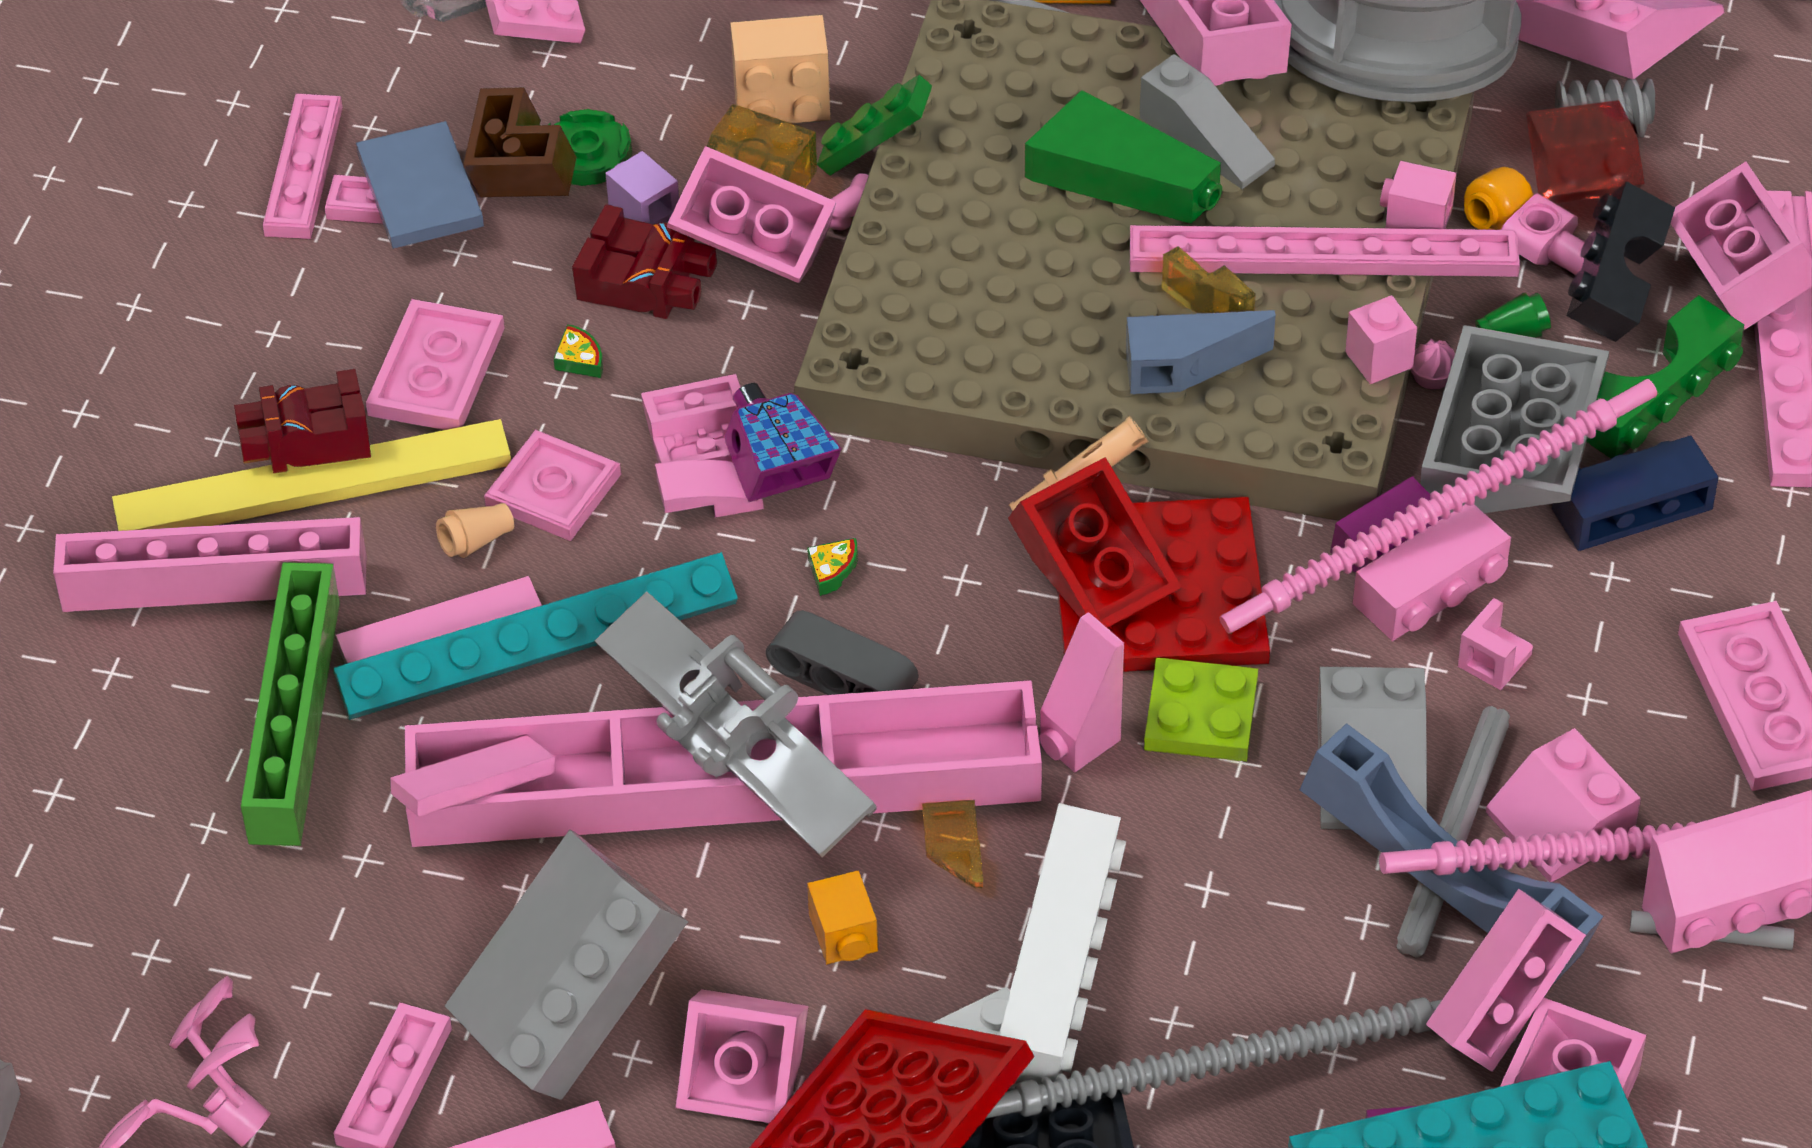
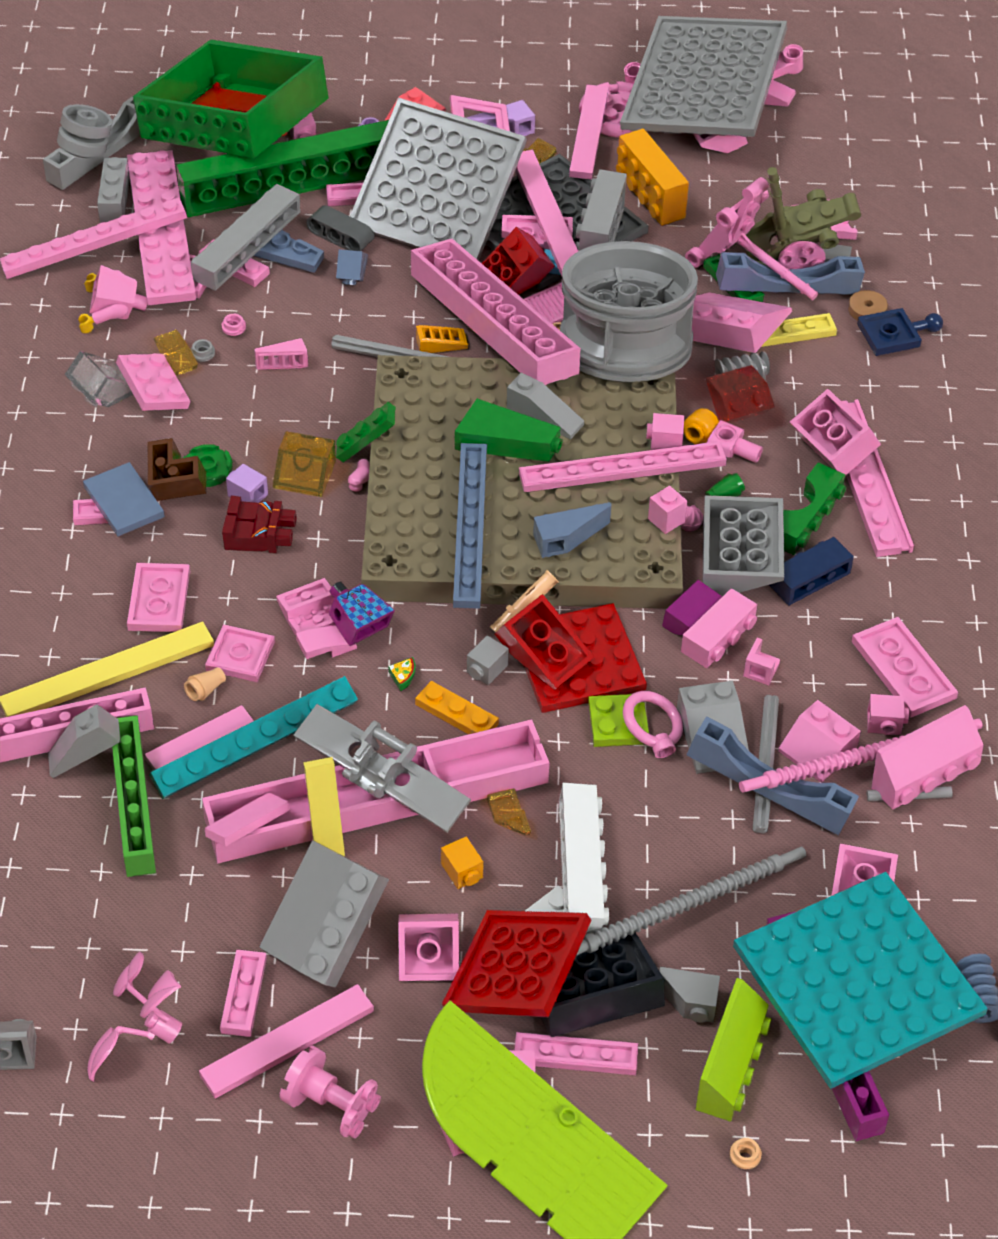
camera: 15 degrees left, 0 degrees up
dark red hips [234,369,371,474] -> none
bright pink tile [263,94,343,239] -> none
tile [554,324,603,378] -> none
bright pink slope [667,146,836,283] -> none
light nougat brick [730,15,830,128] -> none
dark grey beam [765,610,919,695] -> none
bright pink slope [1039,612,1124,773] -> none
clear yellow slope [1162,246,1256,313] -> none
bright pink hose [1219,379,1657,634] -> none
bright pink brick [1426,889,1586,1072] -> none
black arch [1566,181,1675,342] -> none
none -> light grey slope [48,705,121,778]
none -> light yellow tile [303,757,345,856]
none -> light orange plate [415,681,499,735]
none -> sand blue plate [453,443,487,609]
none -> light grey brick [467,636,509,685]
none -> bright pink piece [623,691,683,758]
none -> light yellow tile [761,313,837,347]
none -> bright pink brick [867,694,909,735]

